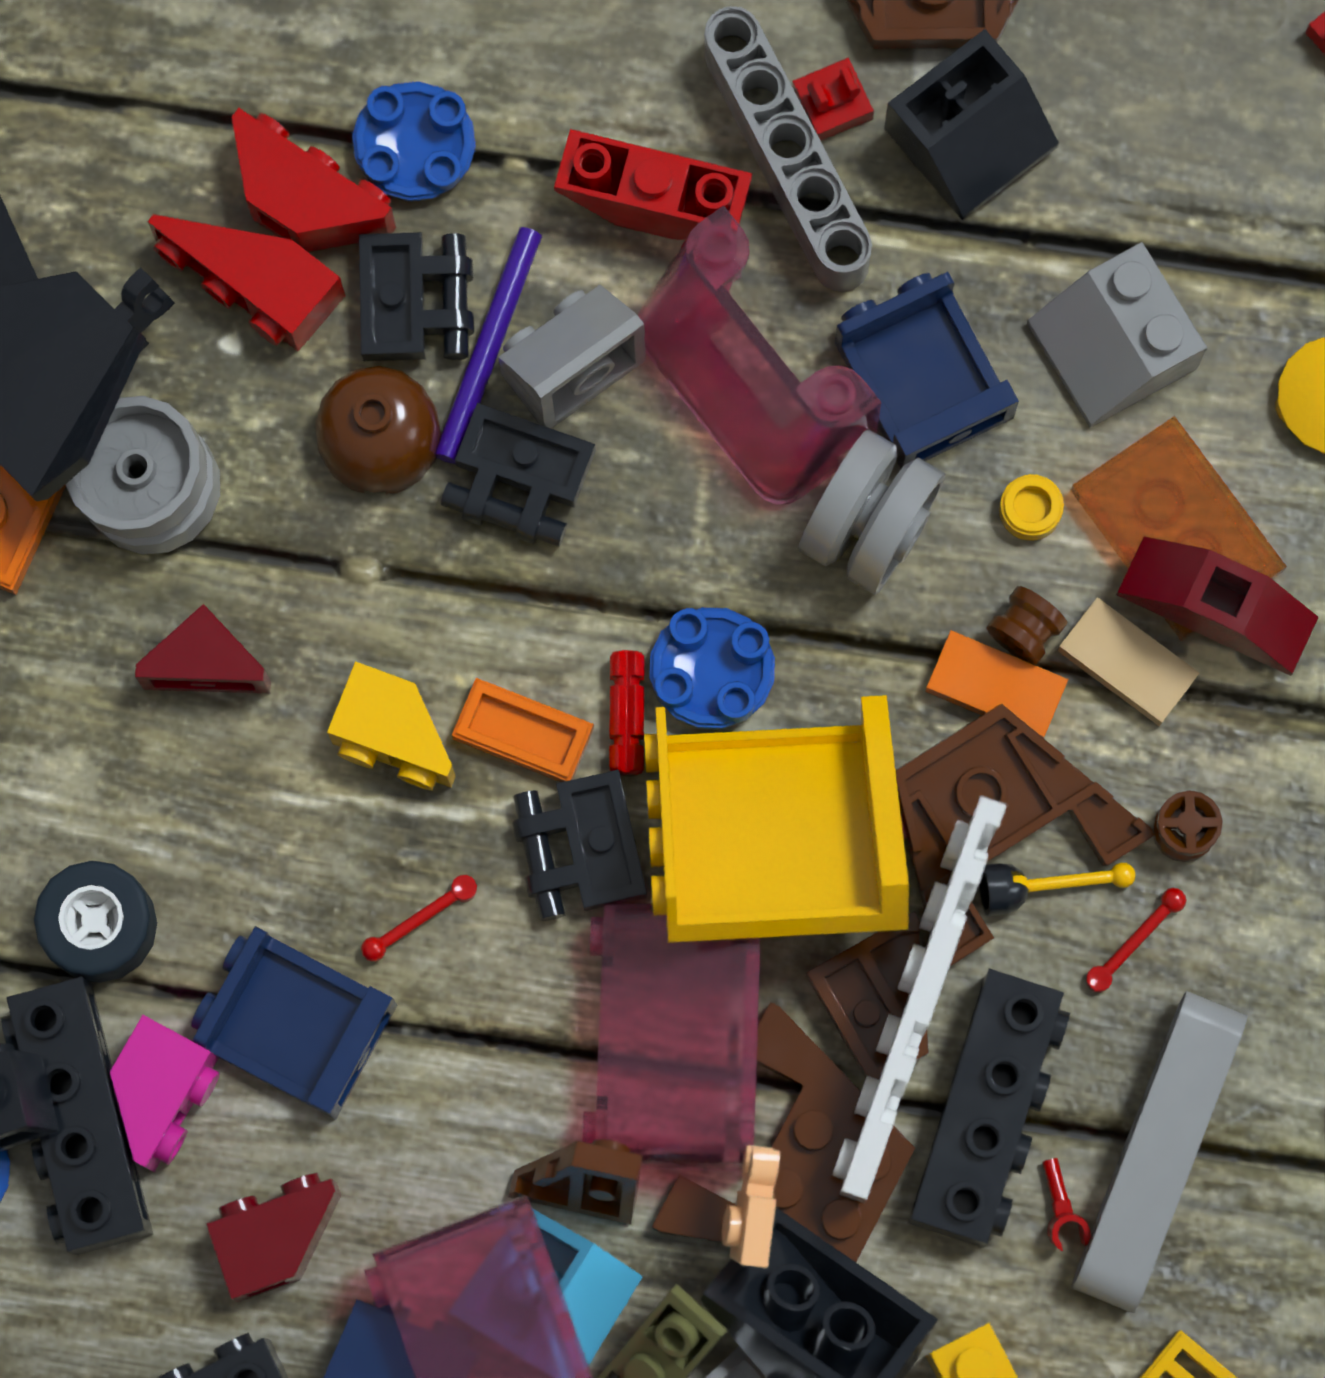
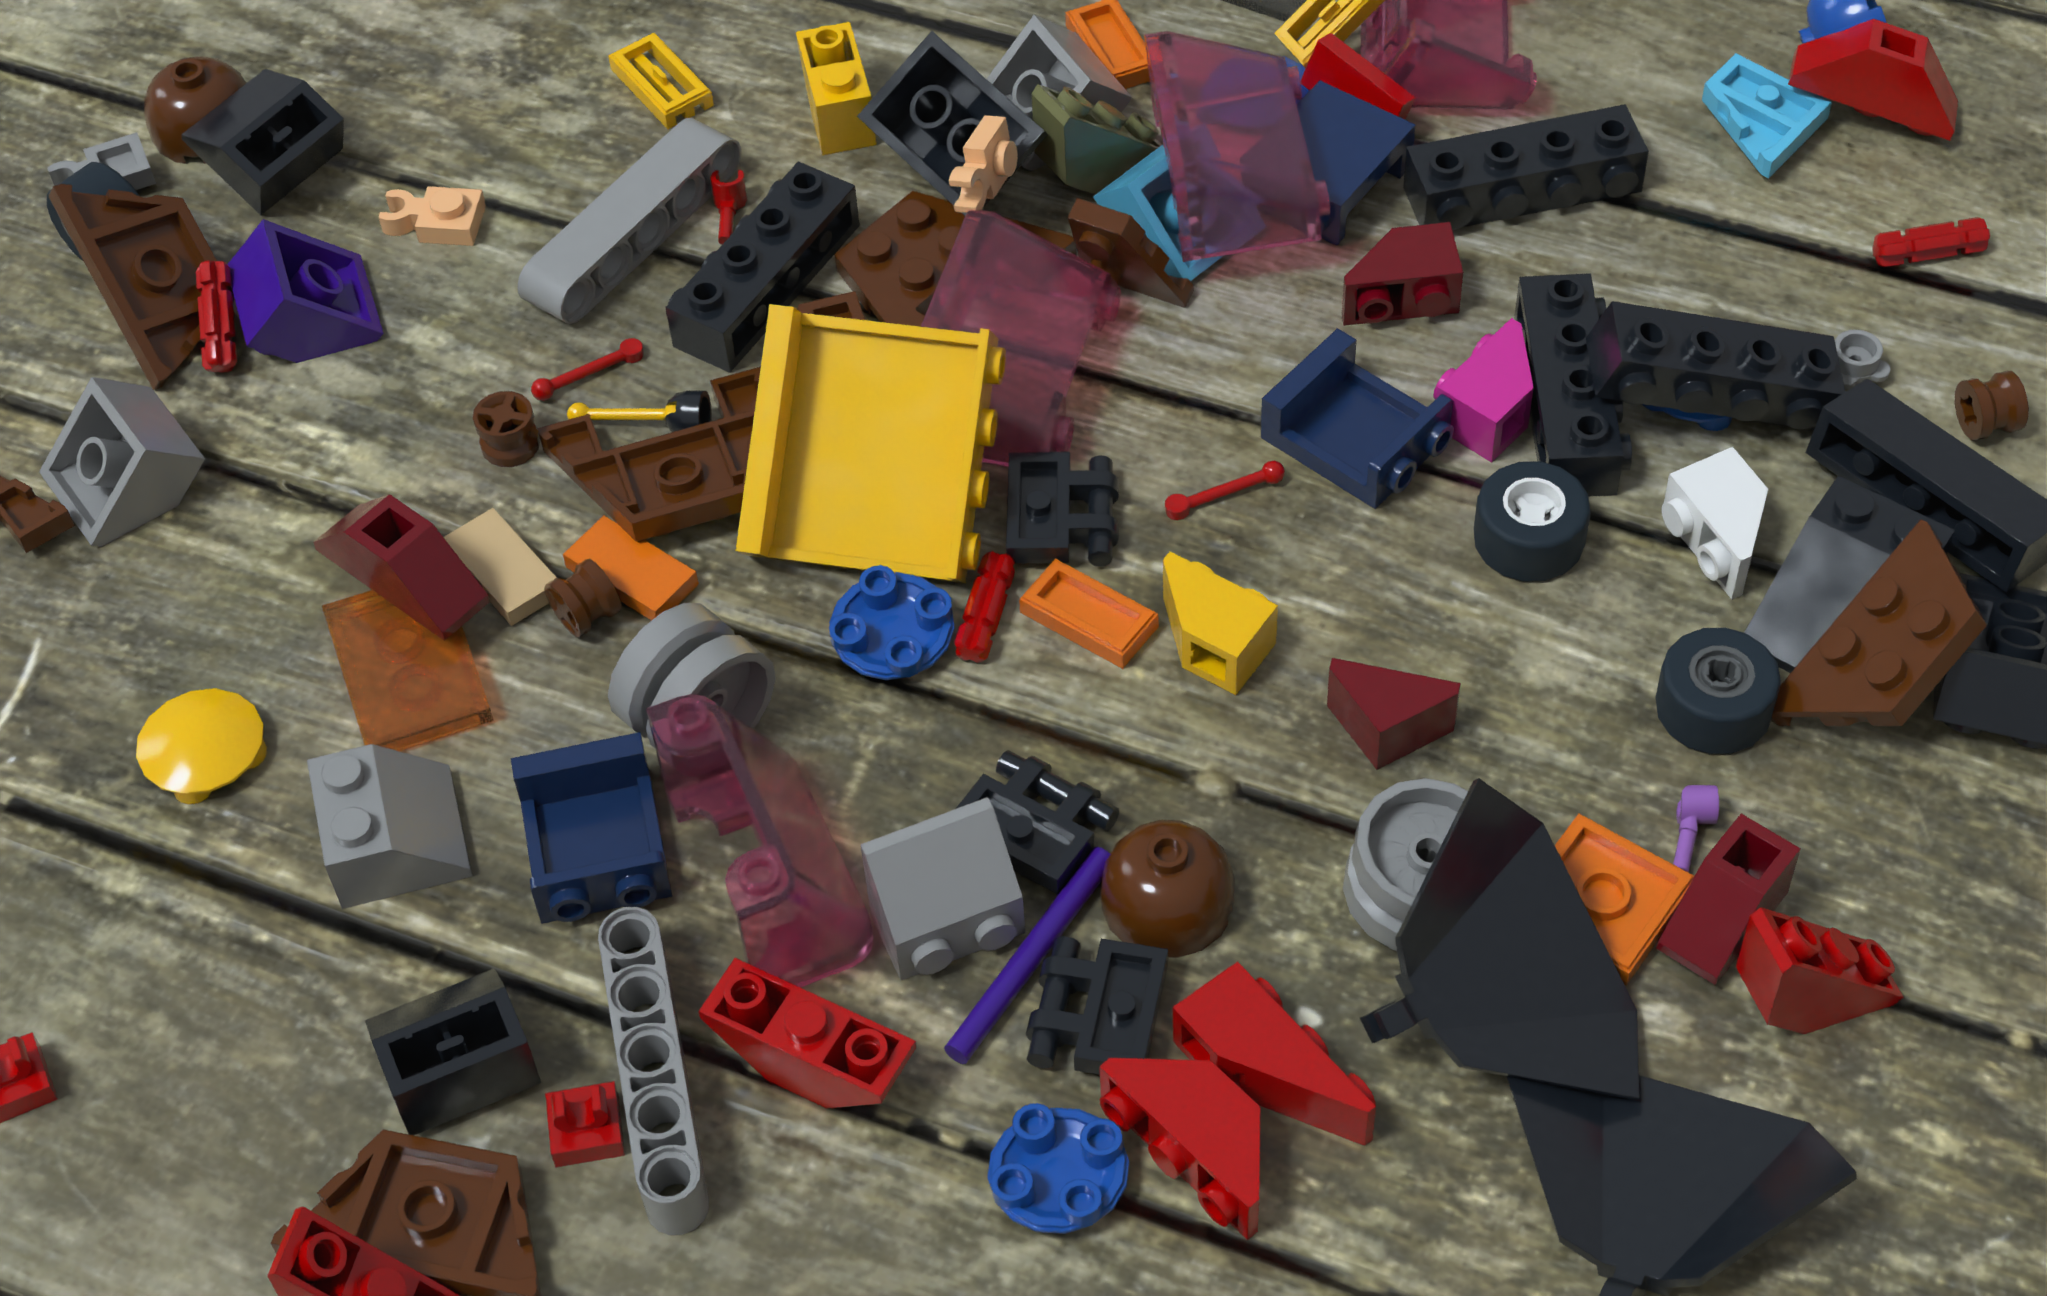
camera: 165 degrees left, 25 degrees down
white wing [832,796,1007,1203] -> none
yellow tile [999,474,1064,541] -> none

